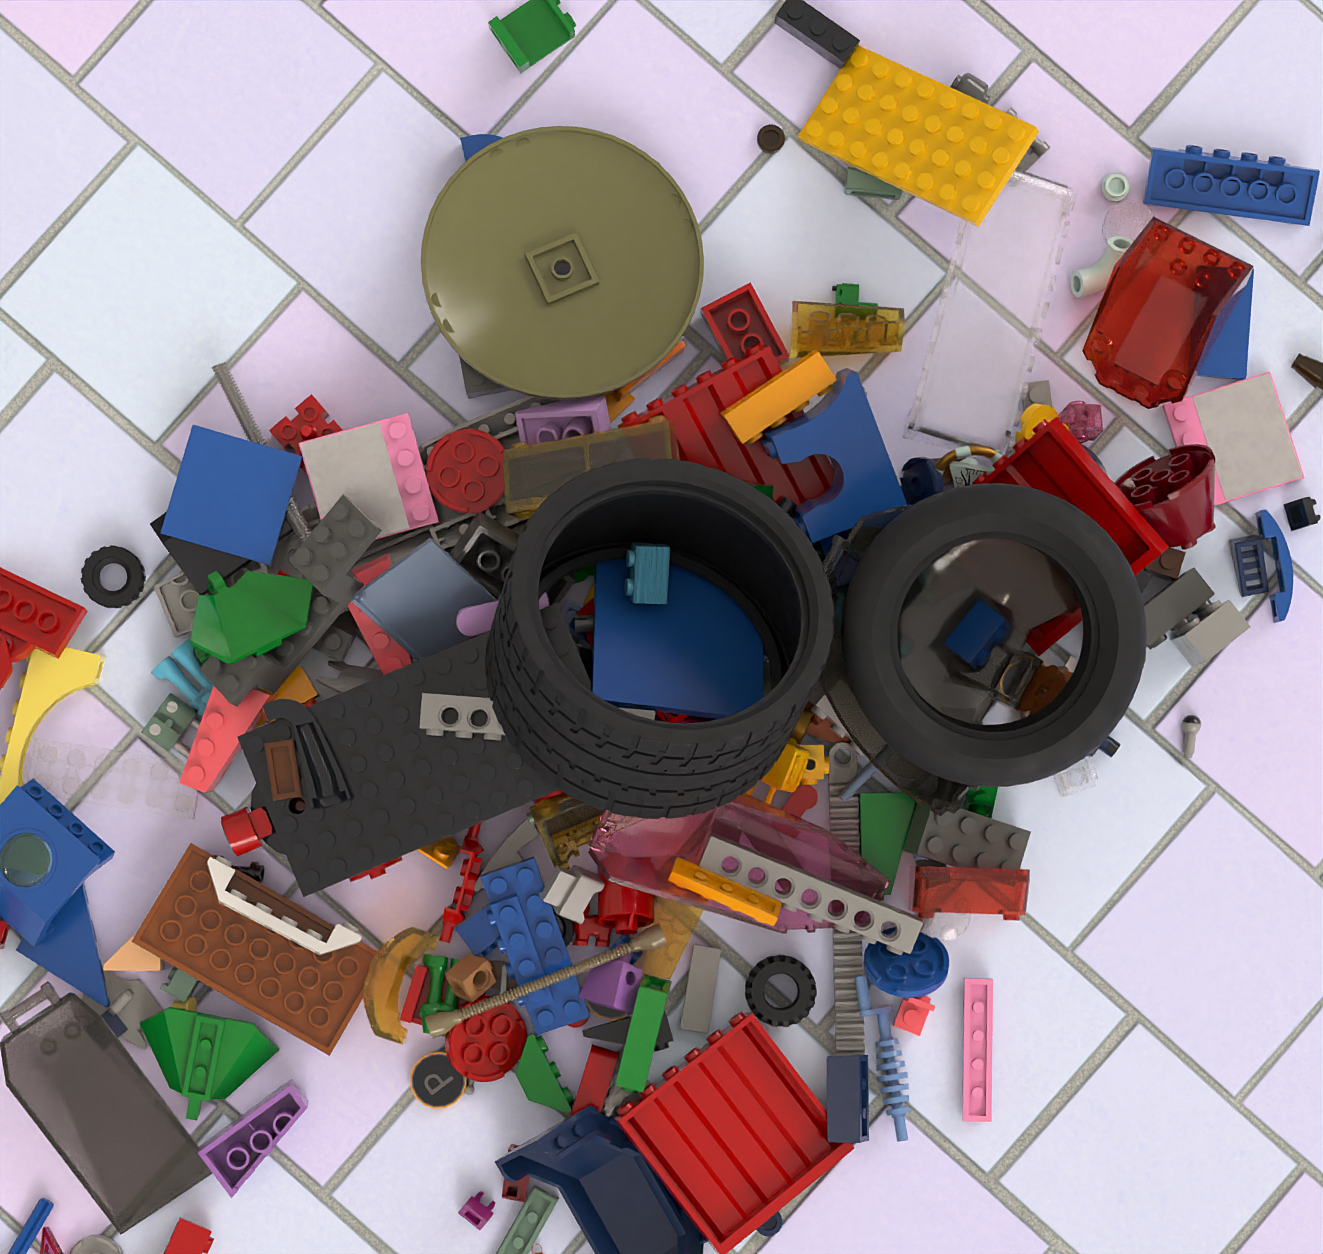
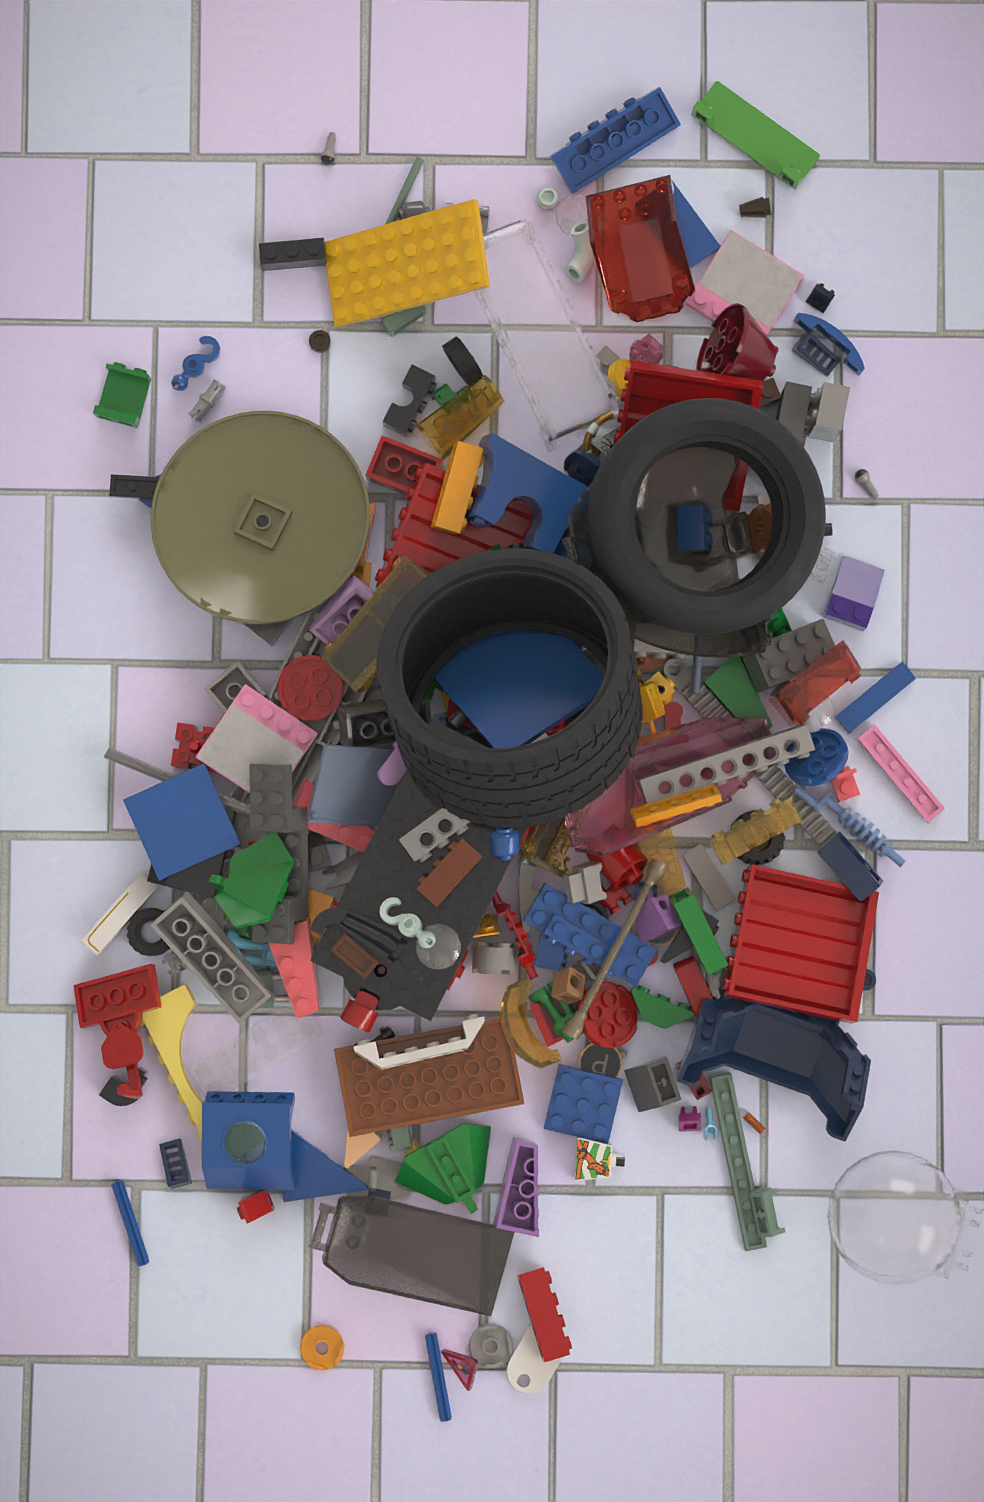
camera: 35 degrees left, 0 degrees up
medium azure brick [624,543,670,604] -> none
none -> white slope [80,873,158,957]
none -> black tile [109,474,160,500]
none -> light grey slope [150,891,272,1024]
none -> clear tile [162,951,188,975]
none -> blue piece [171,336,221,391]
none -> light grey pin [188,379,225,422]
none -> light grey brick [204,661,268,713]
none -> light aqua piece [380,897,436,948]
none -> black arch [382,364,437,437]
none -> sand green bar [385,157,424,224]
none -> clear dish [416,924,461,969]
none -> copper brick [417,838,483,907]
none -> black tyre [442,336,483,386]
none -> light grey brick [472,942,516,975]
none -> blue head [490,827,520,861]
none -> blue plate [544,1064,623,1144]
none -> torso [574,1137,625,1181]
none -> dark grey slope [624,1056,682,1112]
none -> medium azure hand [703,1108,718,1141]
none -> clear yellow wedge [708,797,803,865]
none -> slope [822,556,885,631]
none -> blue tile [835,662,916,734]

